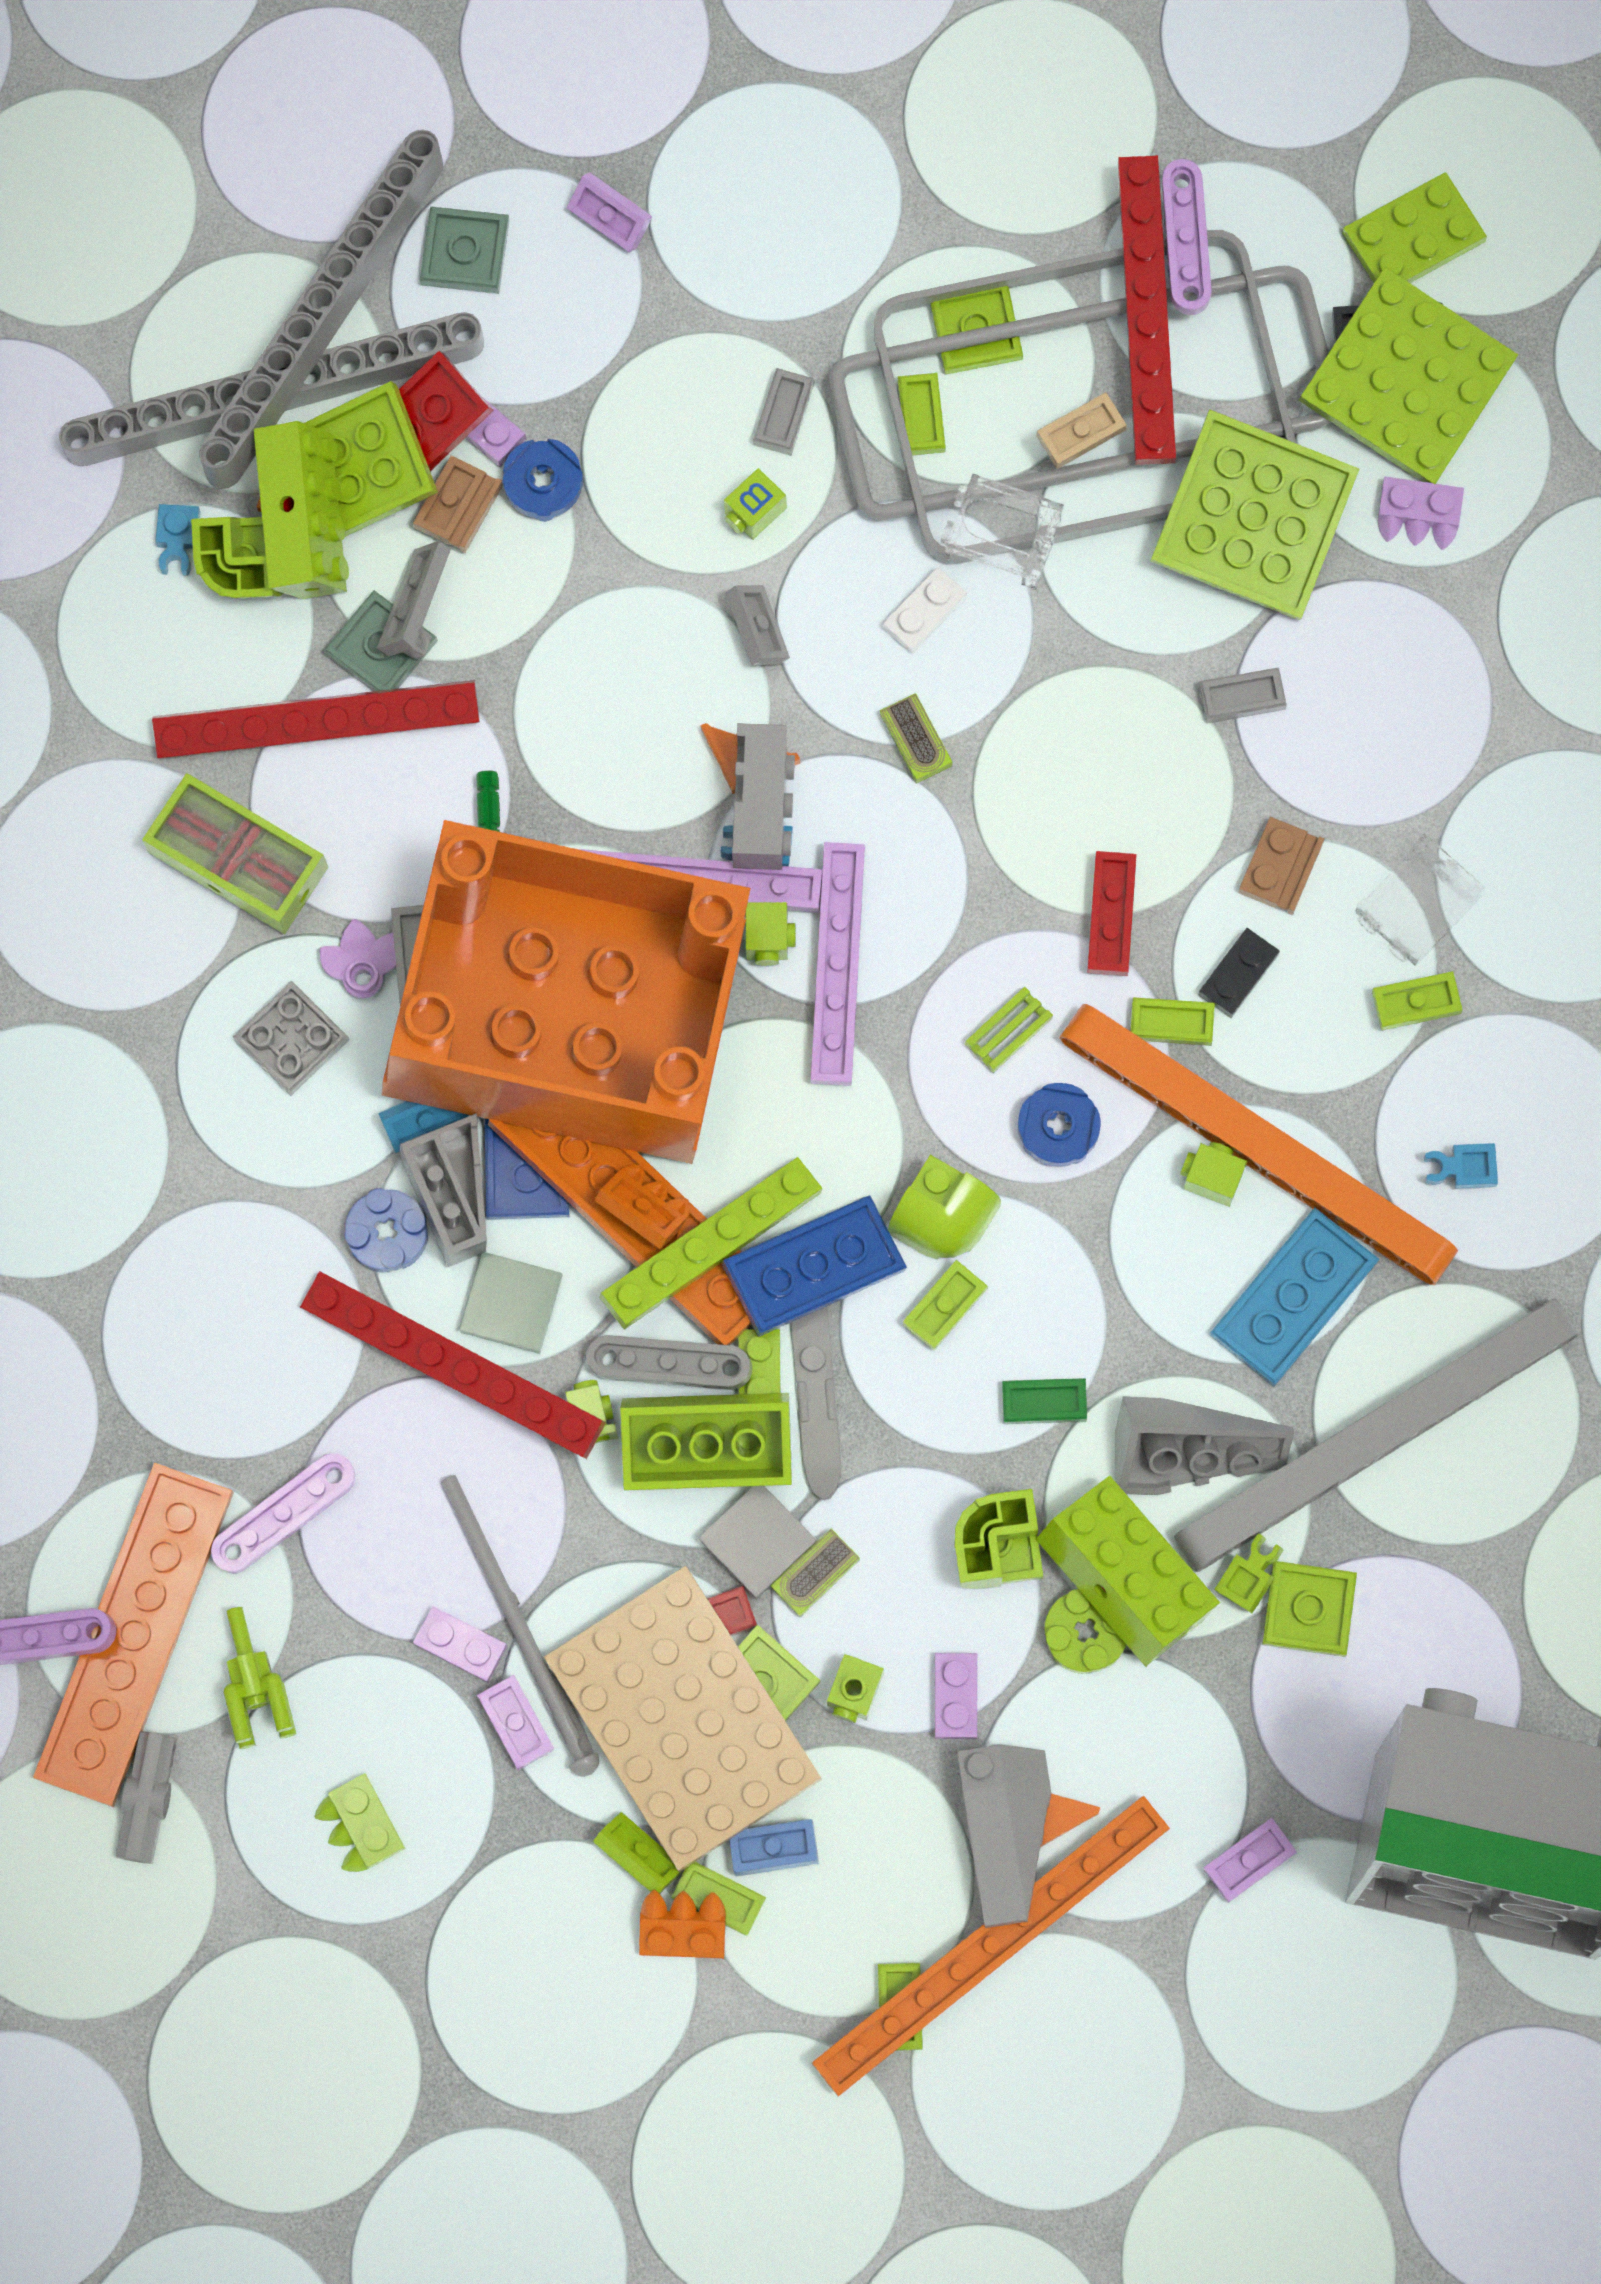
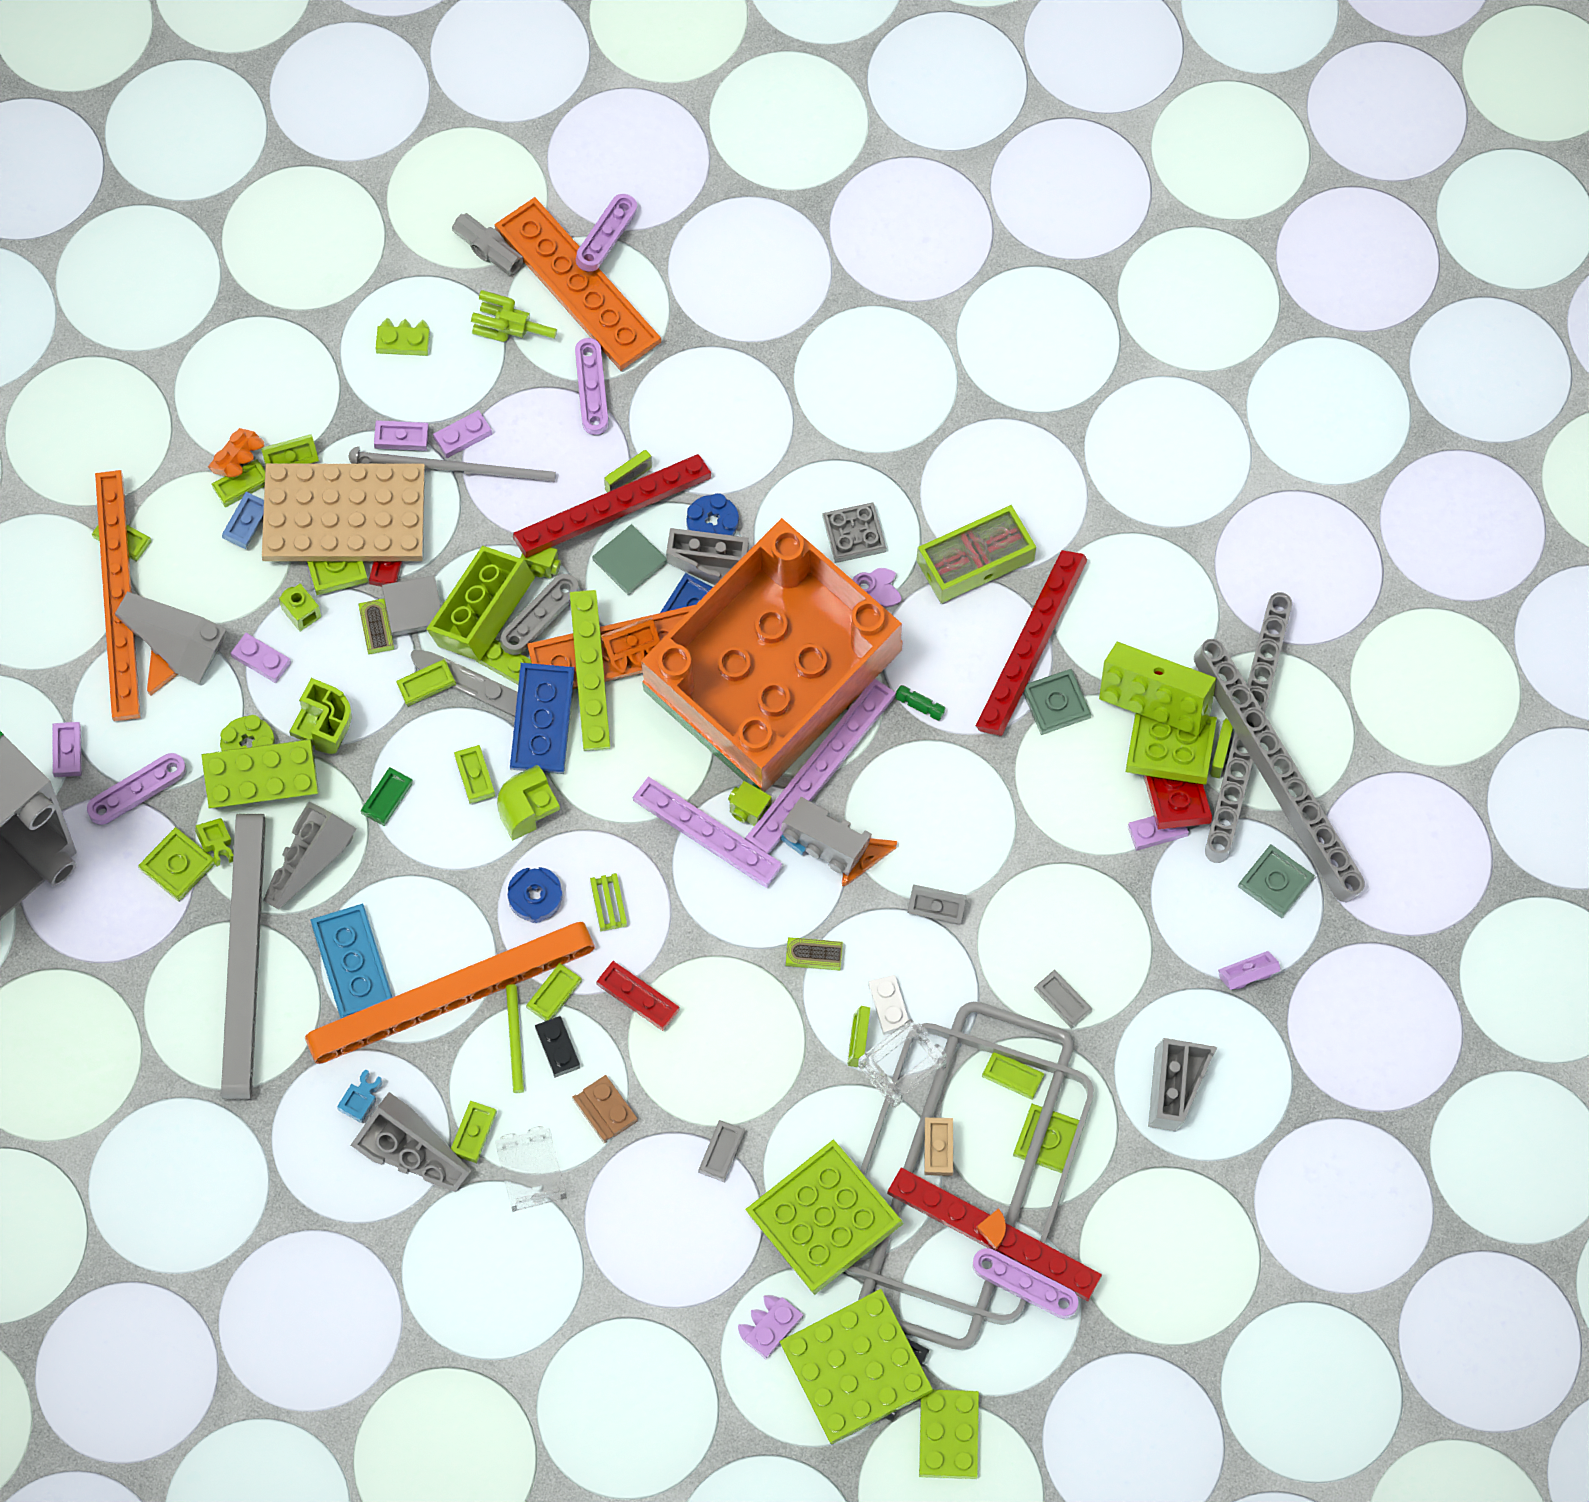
camera: 115 degrees right, 10 degrees down
dark azure plate [156,504,201,576] -> none
lime brick [191,517,284,599] -> none
light grey hinge [377,540,451,659] -> none
medium nougat plate [413,455,503,553] -> none
blue plate [503,439,584,522] -> none
lime brick [724,468,787,540] -> none
lime brick [1180,1142,1247,1207] -> none
none -> lavender plate [87,753,186,825]
none -> light grey wedge [350,1092,471,1192]
none -> lime tile [396,659,456,707]
none -> lime bar [506,984,524,1093]
none -> lime tile [604,450,652,492]
none -> lime tile [847,1005,871,1068]
none -> orange tile [977,1208,1006,1250]
none -> light grey wedge [1148,1038,1218,1131]
none -> lime tile [1210,718,1233,779]

